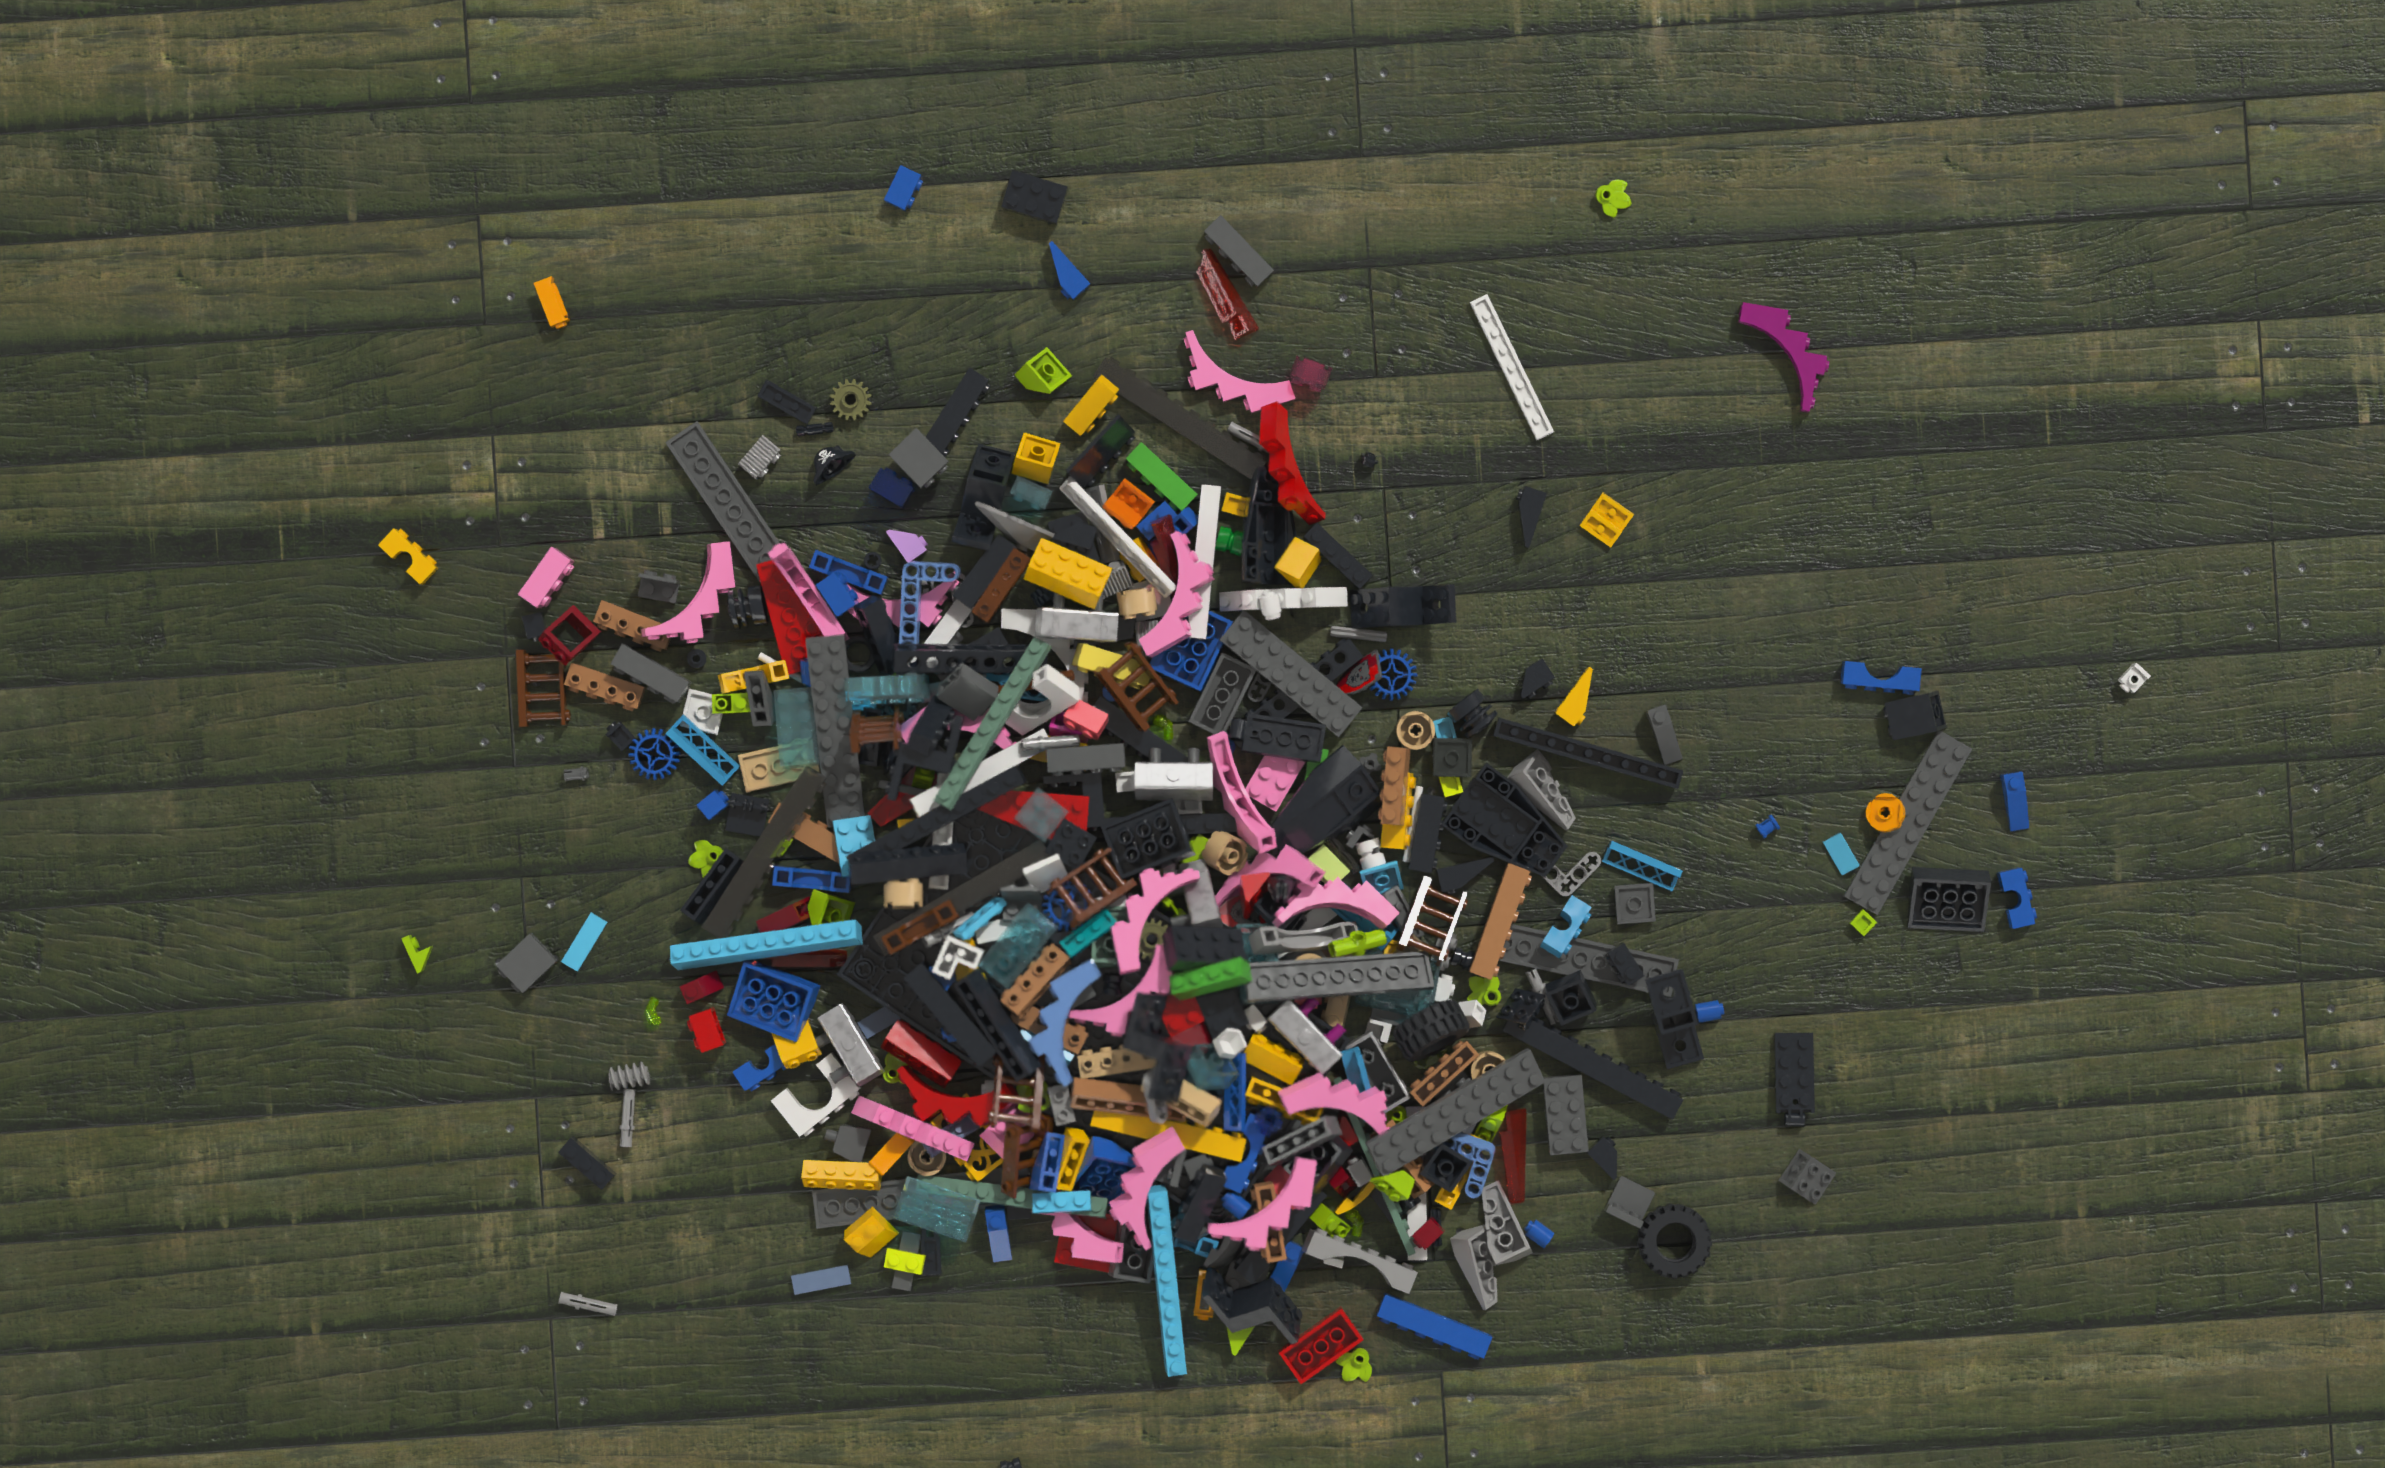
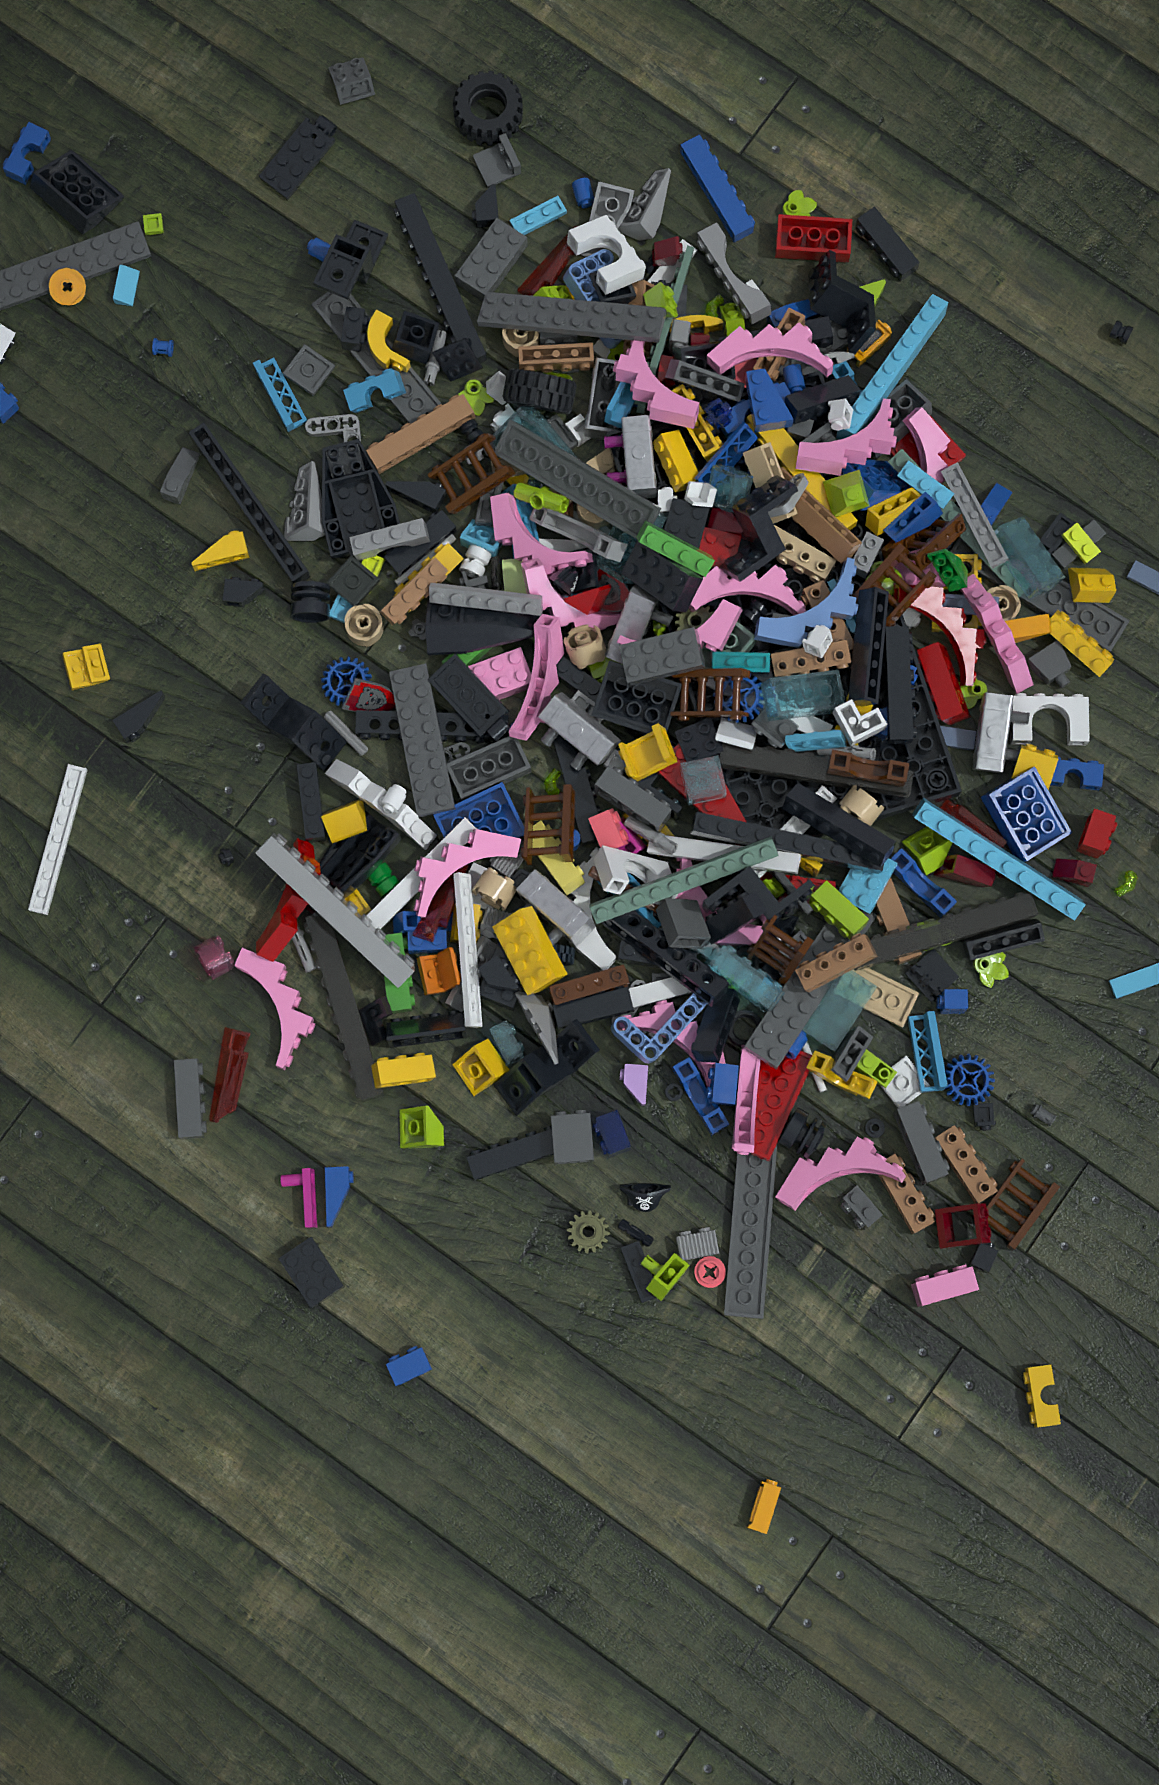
camera: 140 degrees left, 10 degrees down
none -> light grey brick [256,833,415,988]
none -> dark pink piece [281,1168,317,1229]
none -> light grey arch [349,518,430,561]
none -> black plate [359,996,393,1046]
none -> yellow arch [367,309,410,373]
none -> light grey plate [429,583,543,616]
none -> medium azure plate [509,196,567,235]
none -> white arch [567,215,646,295]
none -> yellow panel [618,723,678,782]
none -> dark grey brick [619,627,706,686]
none -> lime brick [641,1253,690,1301]
none -> coral gear [694,1256,726,1288]
none -> blue wedge [745,368,794,433]
none -> medium nougat brick [795,933,878,992]
none -> white brick [802,625,833,658]
none -> lime brick [809,880,869,941]
none -> lime slope [823,470,870,517]
none -> white brick [828,399,853,431]
none -> black brick [855,206,920,282]
none -> green slope [927,549,968,592]
none -> light grey plate [941,462,1009,569]

